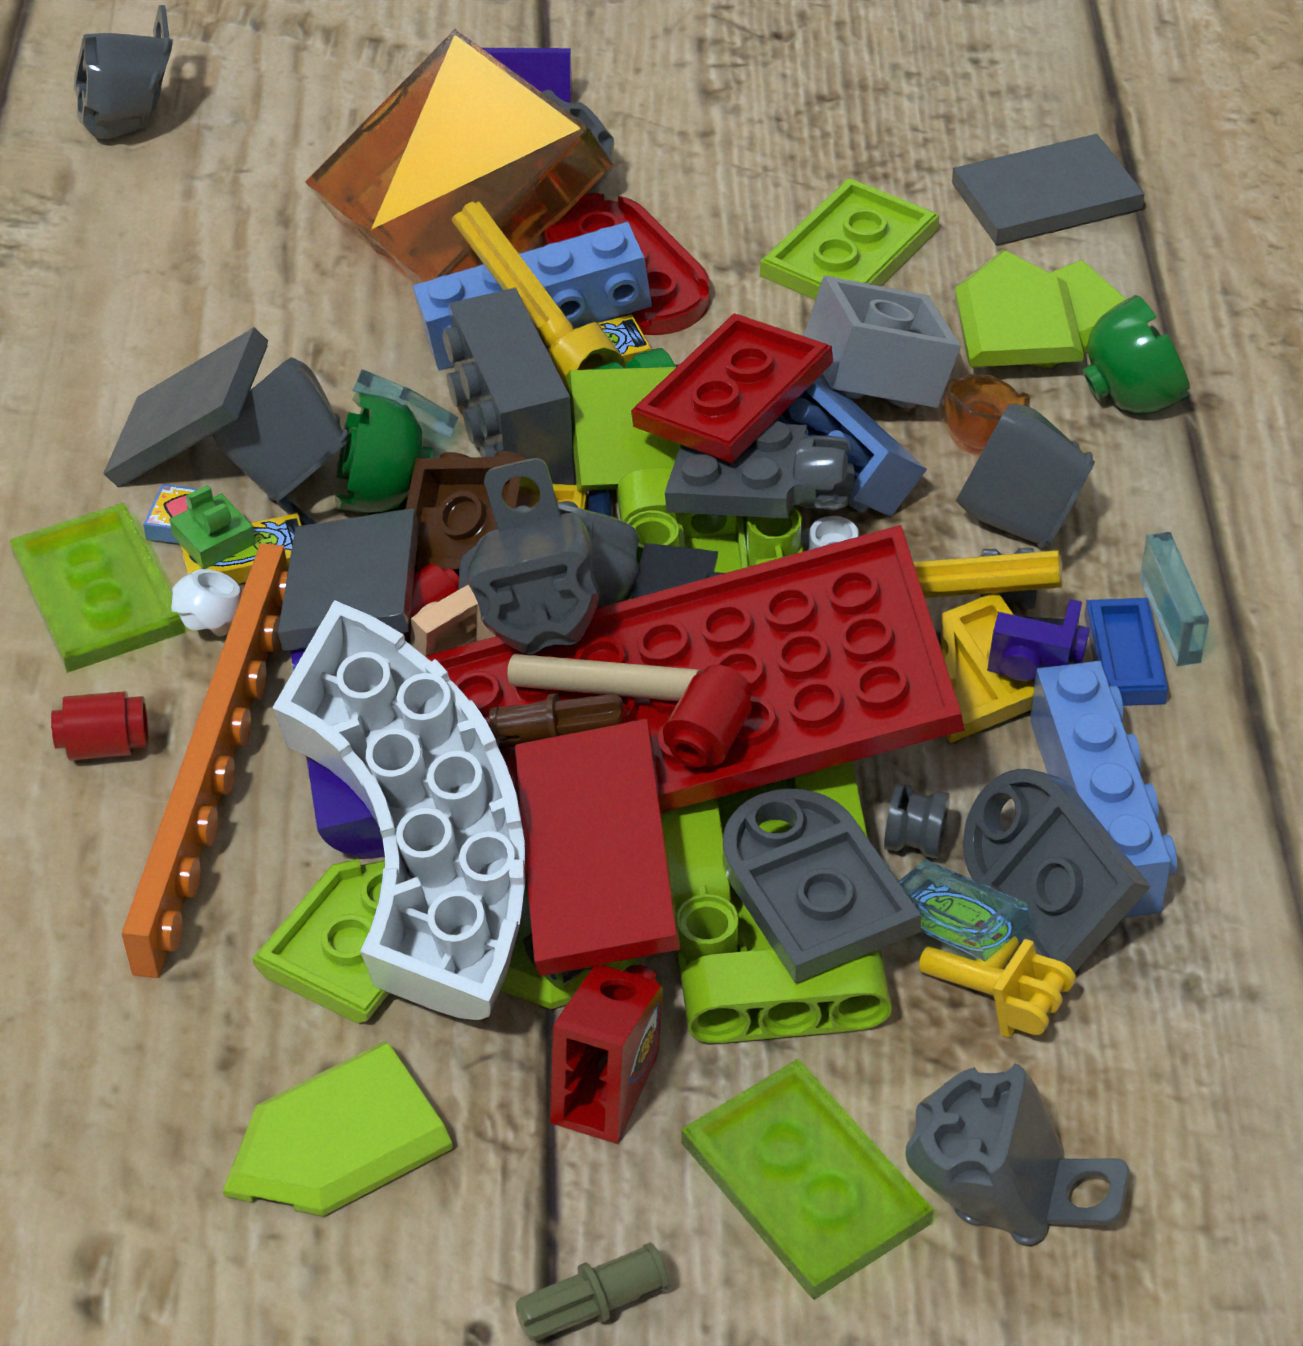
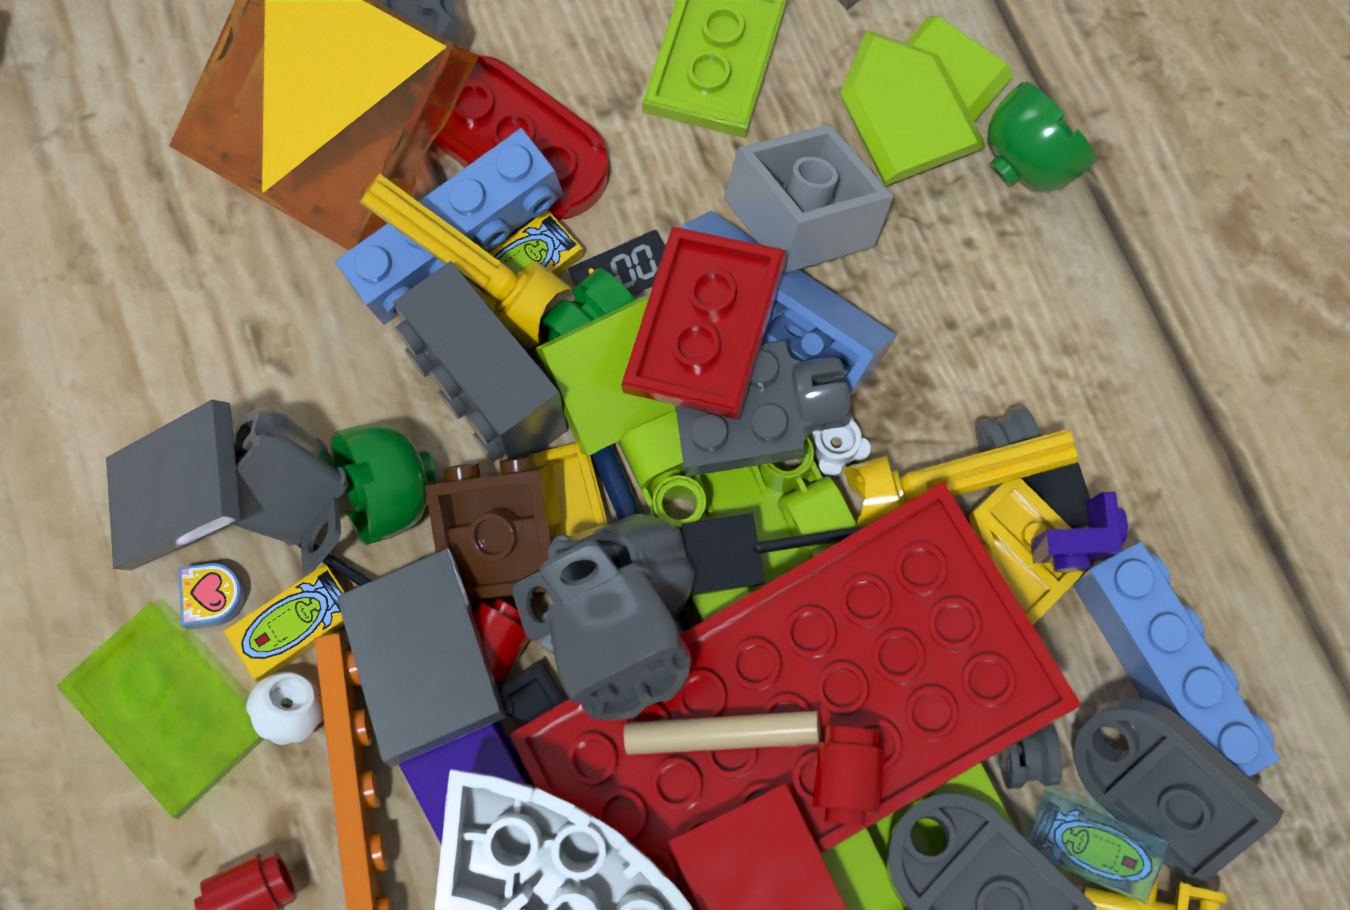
camera: 20 degrees left, 25 degrees up
bright green tile [169,485,256,569] -> none
clear light blue tile [352,369,459,439] -> none
light nougat bracket [410,584,496,656] -> none
reddish brown axle [489,694,626,750] -> none
clear orange hair [941,374,1030,450] -> none
dark grey piece [956,404,1095,548] -> none
blue tile [1084,598,1168,706] -> none
clear light blue tile [1140,532,1209,666] -> none

